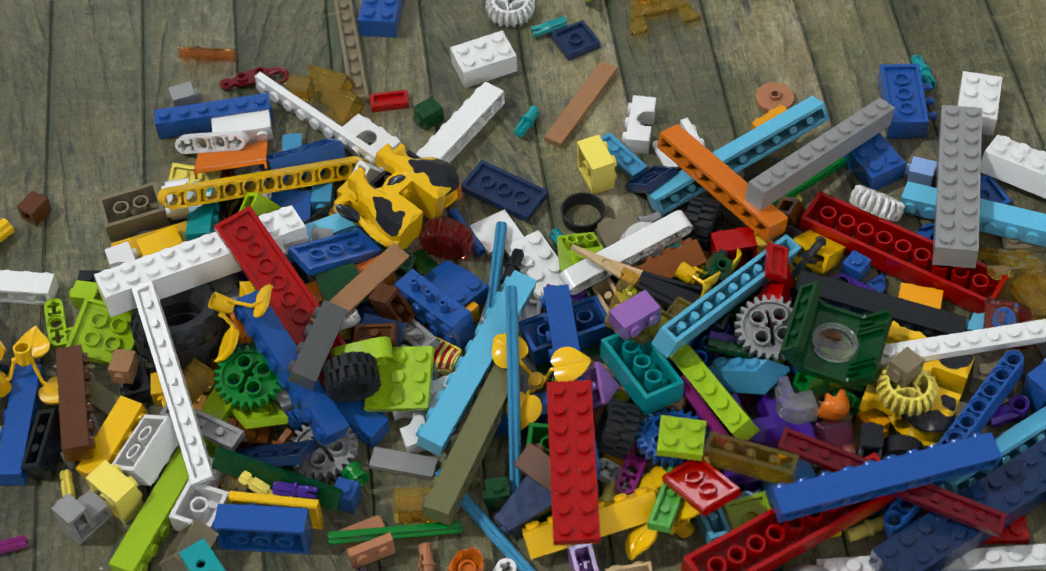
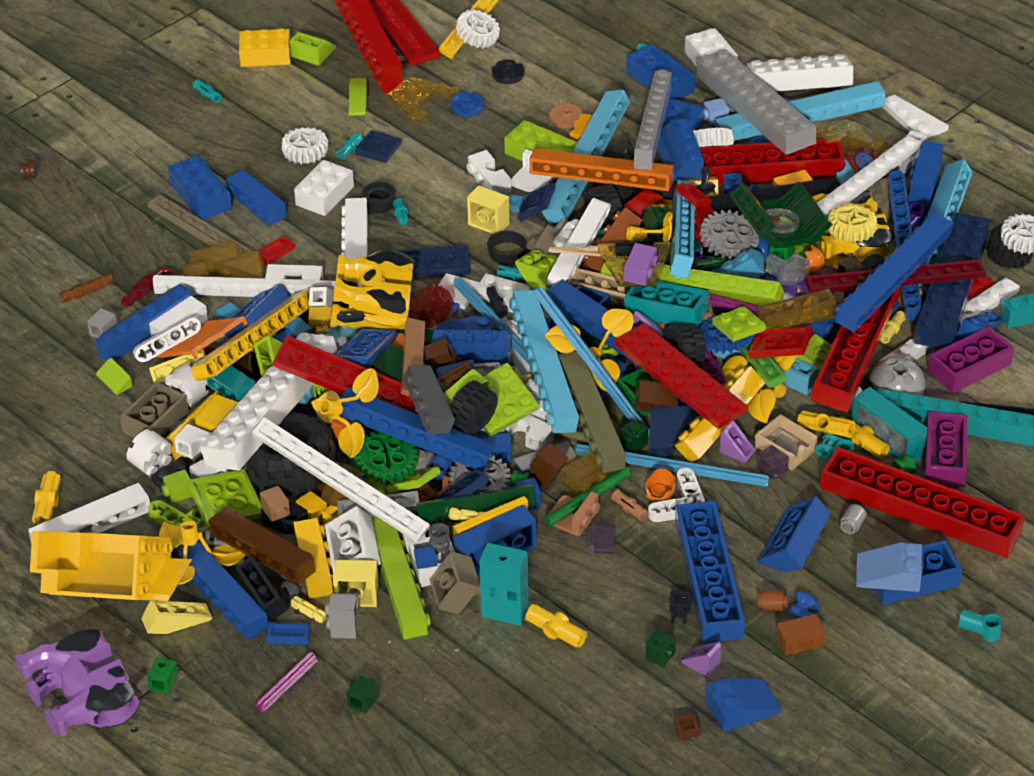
camera: 40 degrees left, 10 degrees down
reddish brown brick [16,191,52,227] -> none
dark purple axle [272,481,319,500] -> none
dark green brick [413,96,444,131] -> none
medium nougat tile [544,61,617,148] -> none
dark tan brick [886,347,925,388] -> none
none -> lime slope [96,358,132,396]
none -> white brick [127,429,172,477]
none -> blue brick [226,170,287,226]
none -> blue tile [266,623,311,645]
none -> black tyre [362,181,396,213]
none -> blue tile [414,546,438,569]
none -> dark grey wheel [429,523,450,552]
none -> blue tile [451,92,484,117]
none -> black tile [492,60,524,84]
none -> lime brick [504,120,578,161]
none -> reddish brown brick [529,443,569,489]
none -> blue slope [657,119,704,181]

